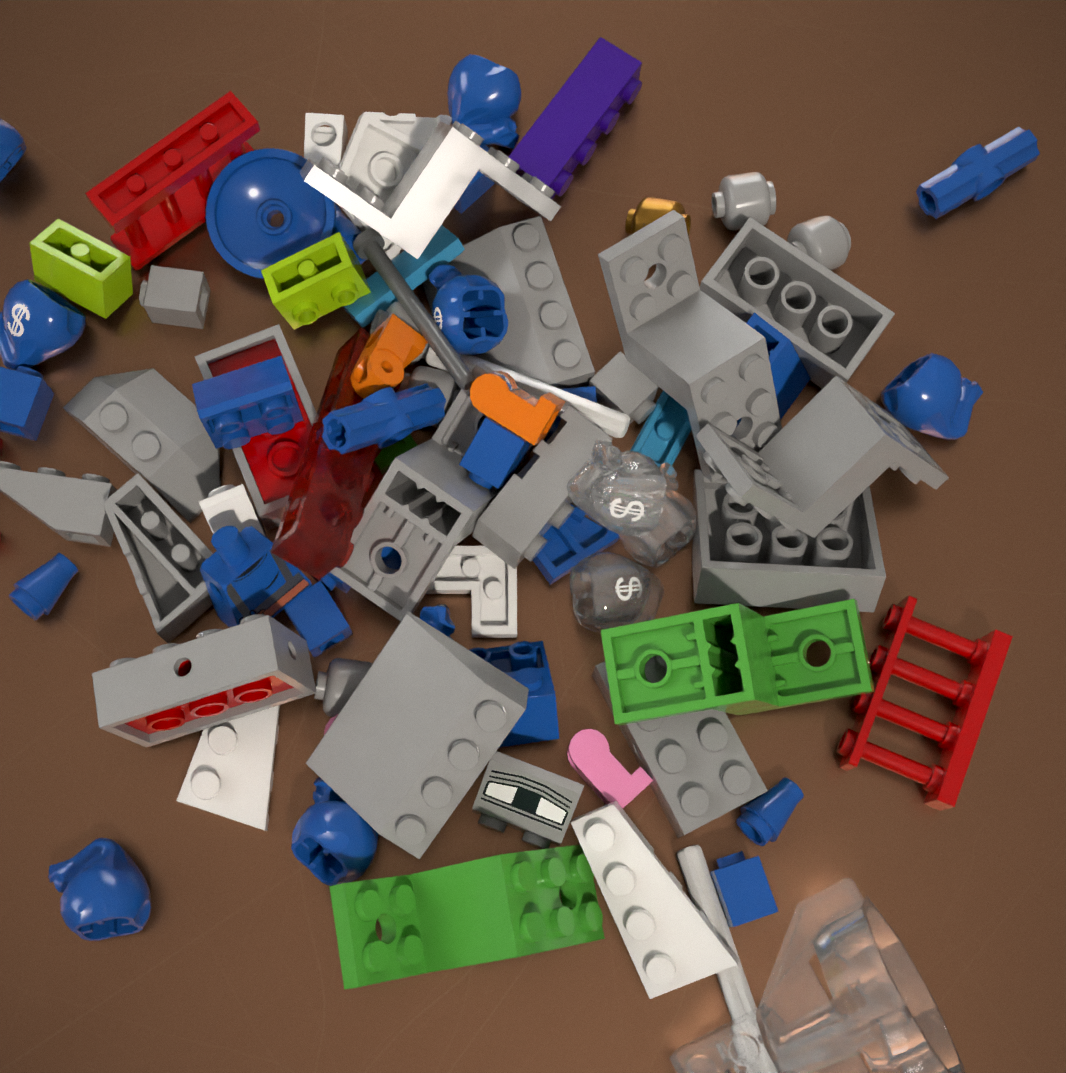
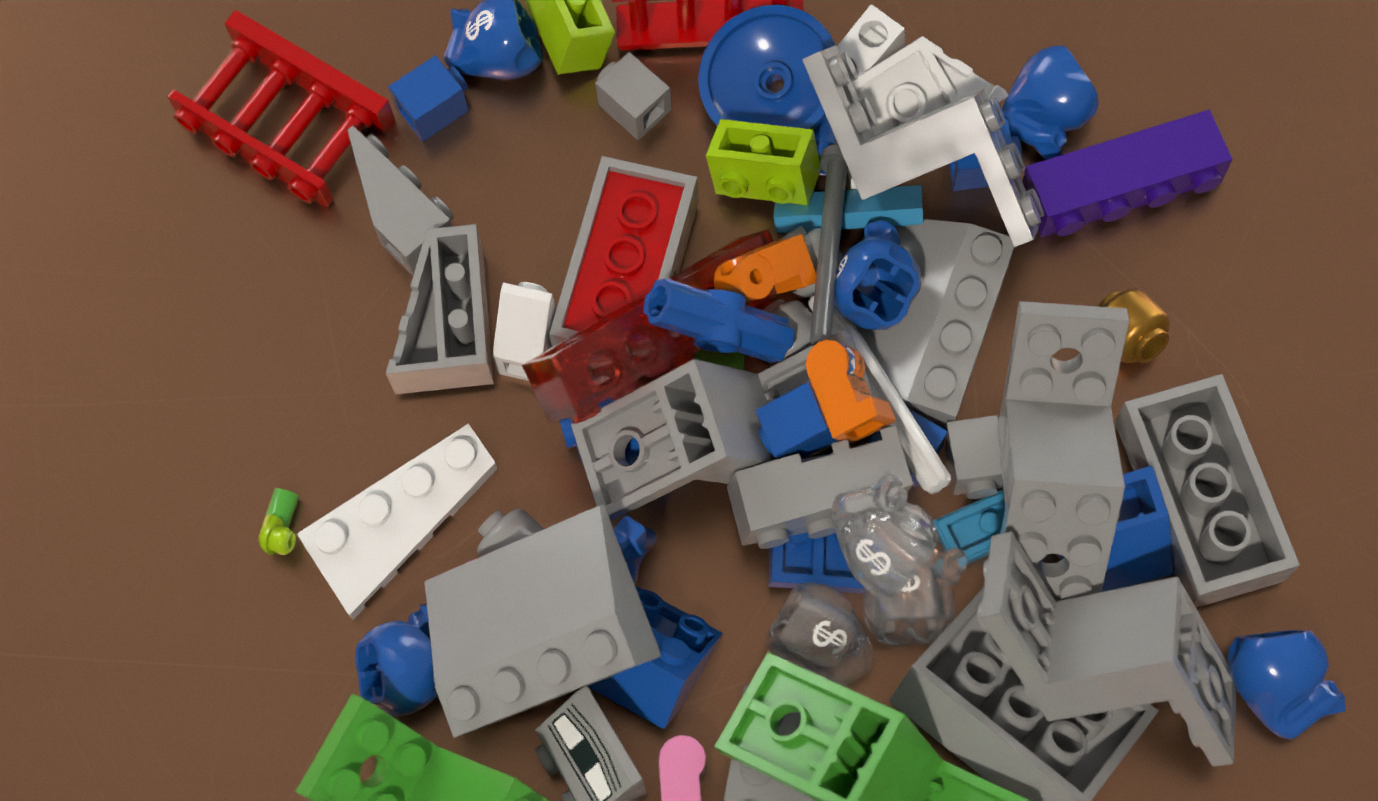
camera: 50 degrees right, 5 degrees down
blue cone [9,553,78,620] -> none
blue piece [48,837,152,941] -> none
light grey wedge [63,368,221,523] -> none
light grey brick [92,614,317,748] -> none
blue slope [192,355,303,449] -> none
blue torso [200,526,312,628] -> none
blue brick [284,580,353,659] -> none
white plate [426,546,517,638] -> none
light grey head [711,172,776,231] -> none
light grey head [787,216,851,271] -> none
none -> arm [258,488,299,555]

